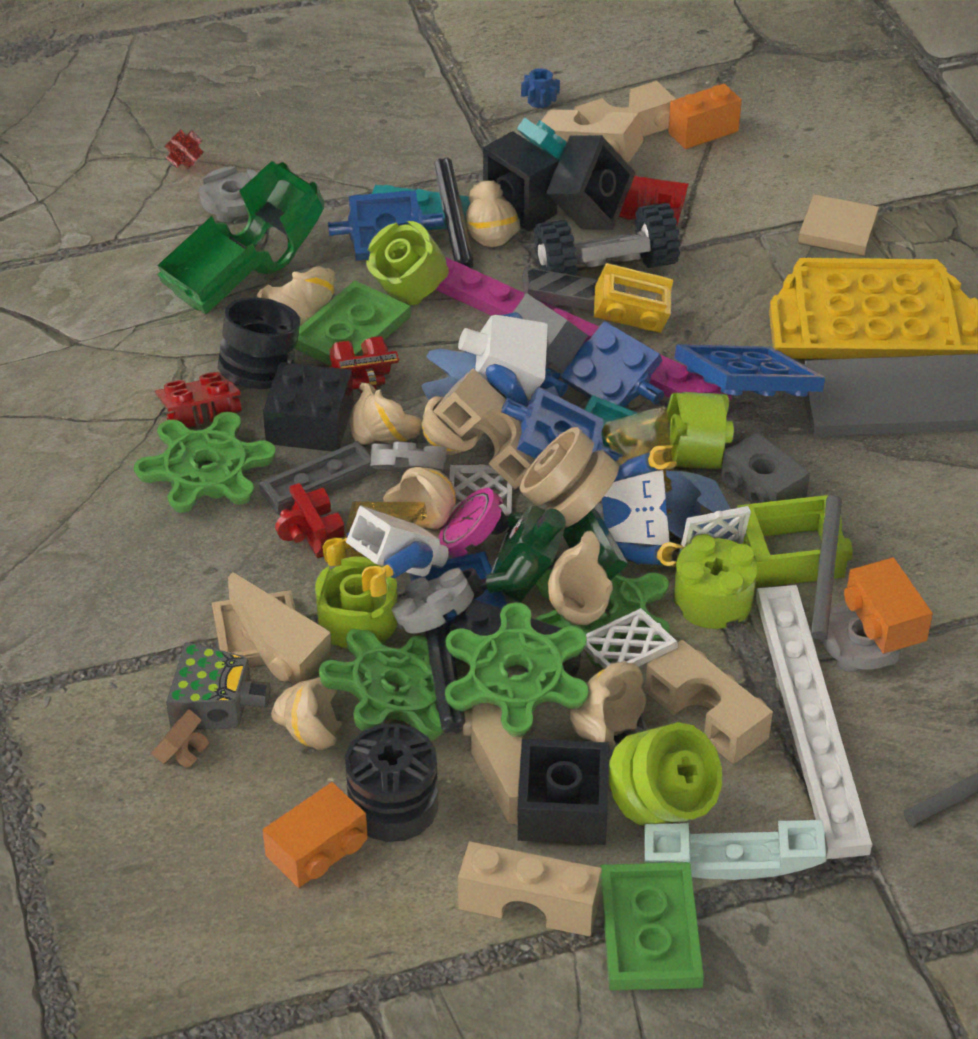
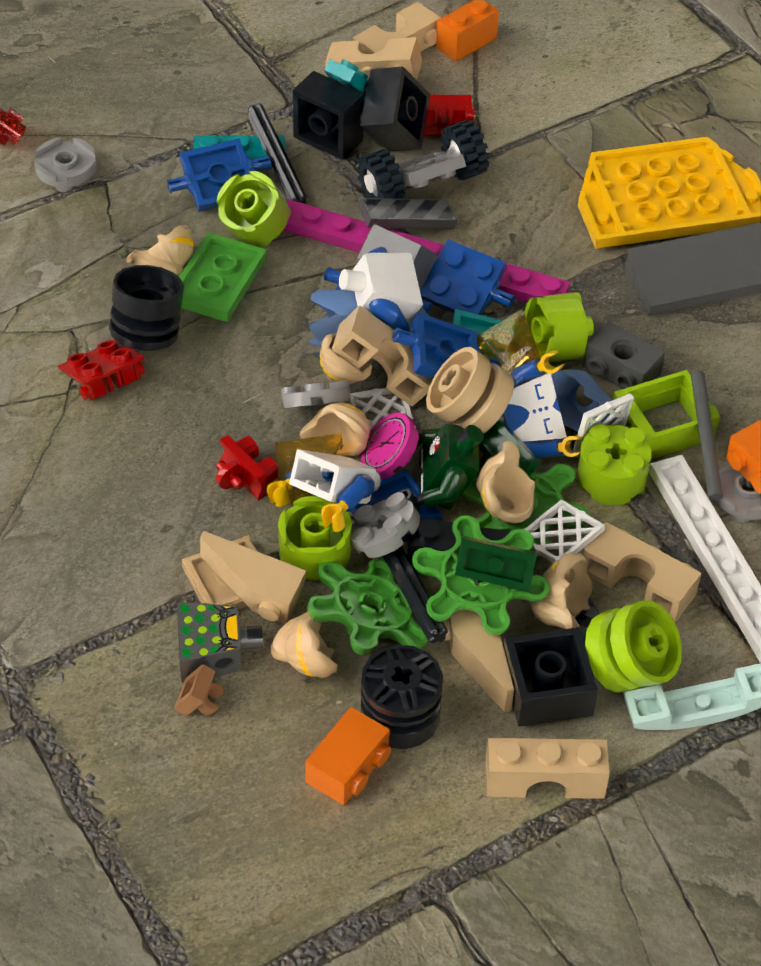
camera: 15 degrees left, 5 degrees up
bright green plate [134,412,276,513] -> none
green piece [157,161,325,314] -> none
dark grey tile [259,441,377,515] -> none
black brick [263,362,354,452] -> none
red hips [329,336,400,394] -> none
tan hair [350,383,423,445] -> none
tan hair [465,181,520,247] -> none
blue gear [521,68,560,108] -> none
yellow window [594,263,673,333] -> none
bright green plate [600,862,704,991] -> none
blue plate [674,344,825,396] -> none
tan tile [798,194,879,256] -> none
none -> dark green plate [455,536,538,592]

